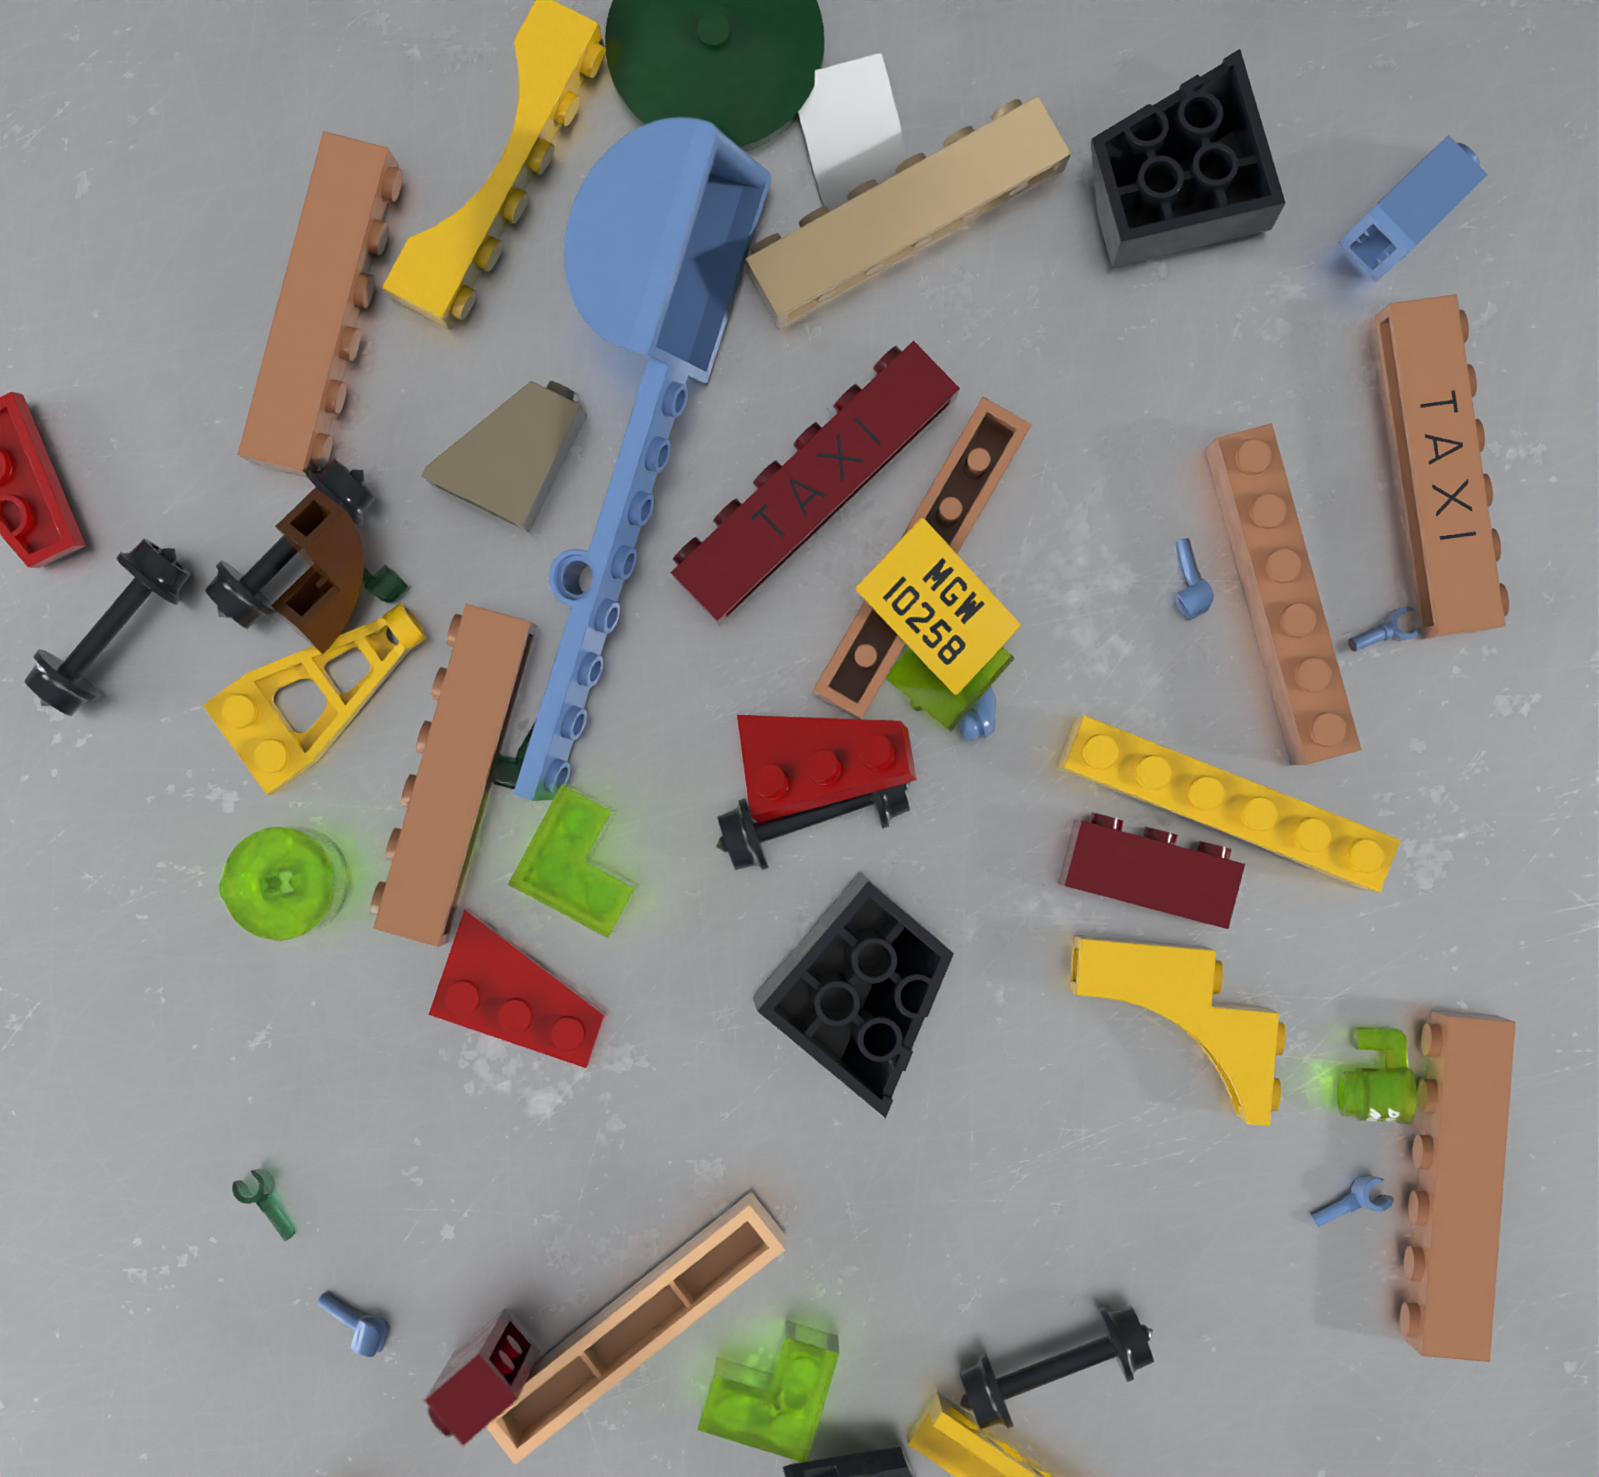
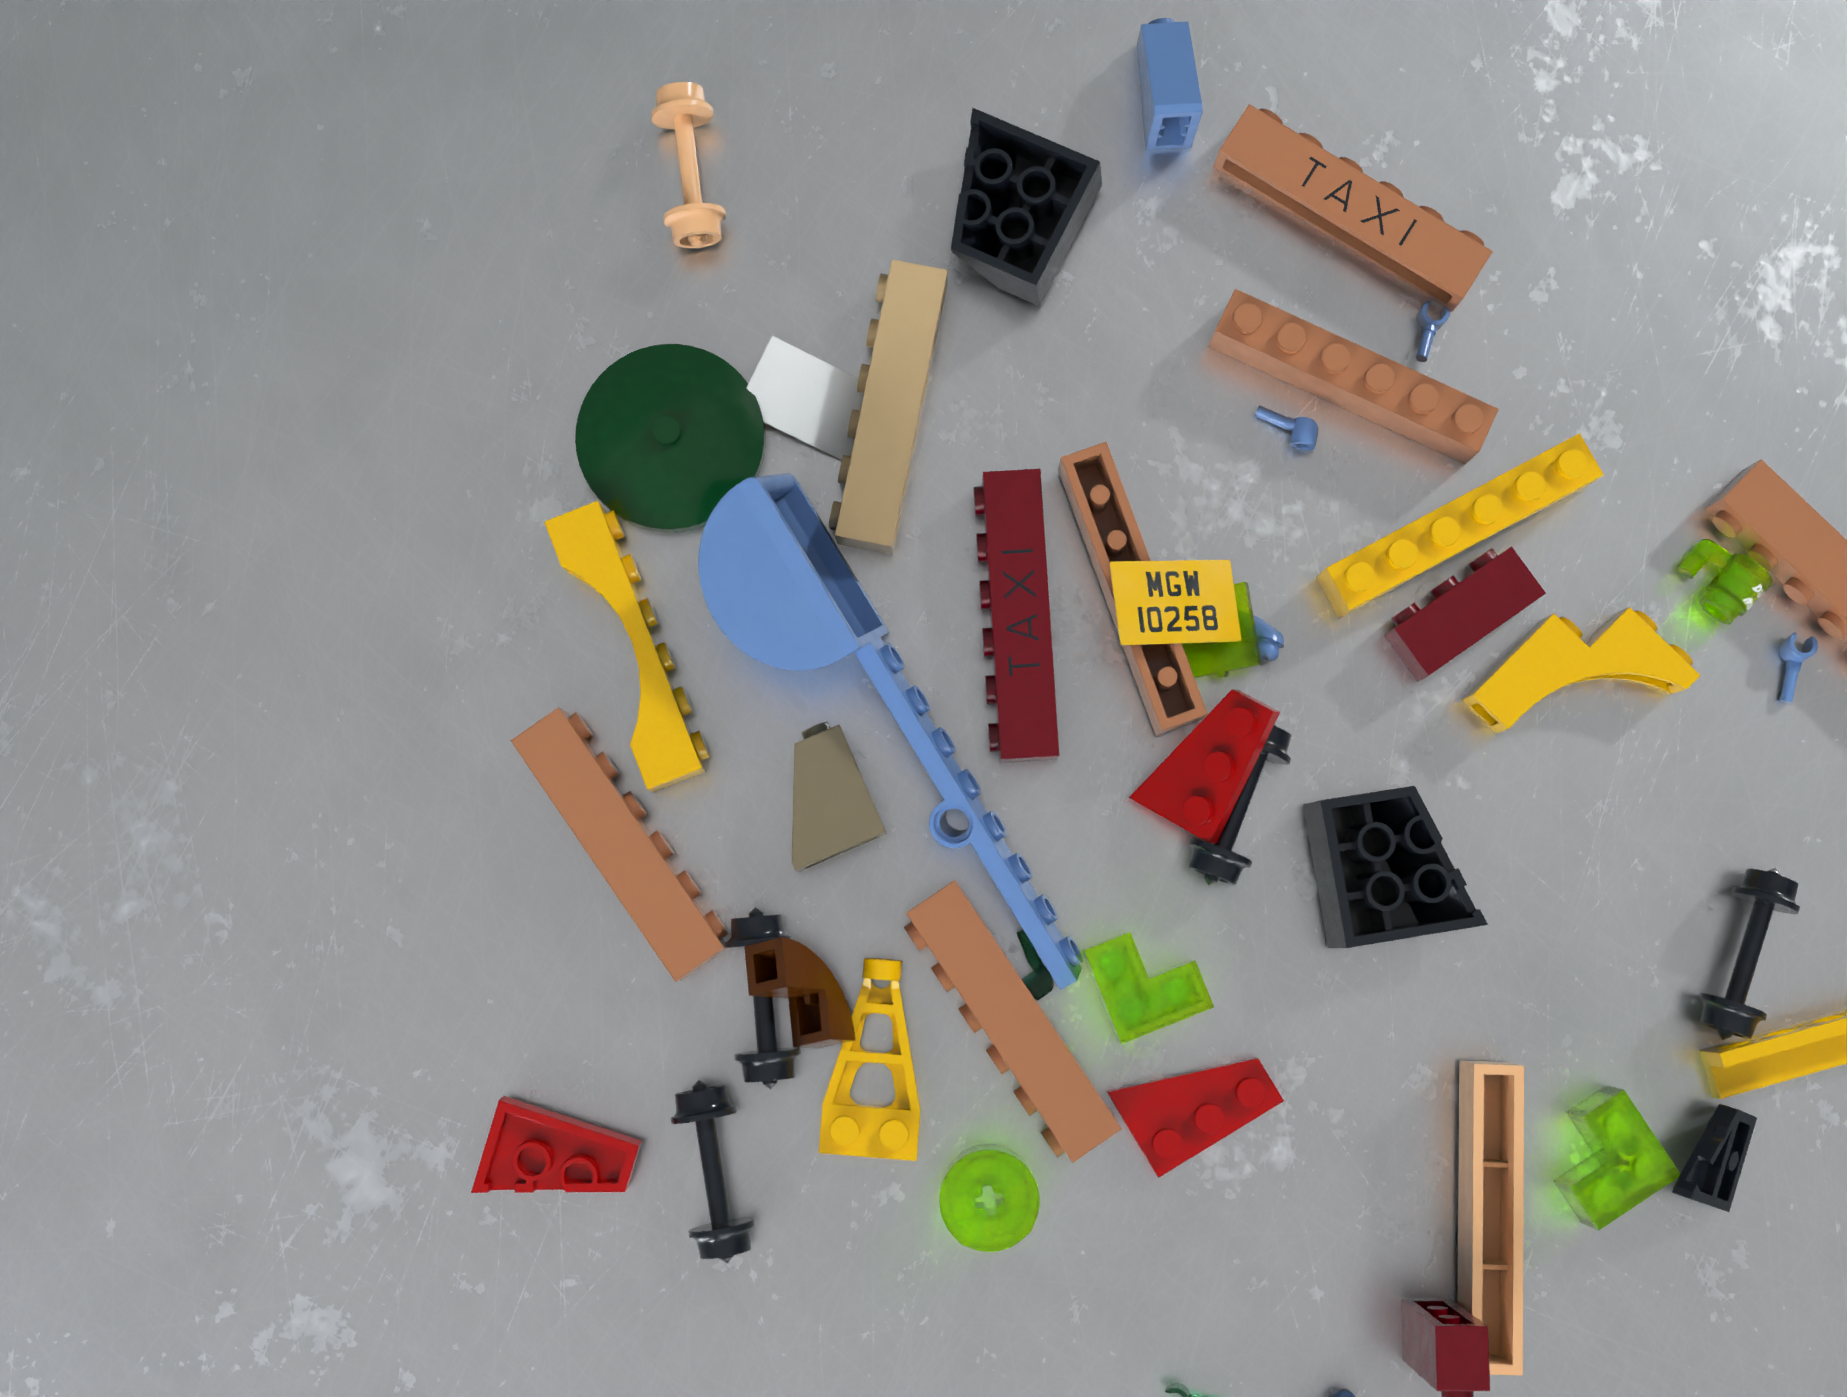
camera: 45 degrees left, 5 degrees down
clear green hand [362,564,408,603] -> none

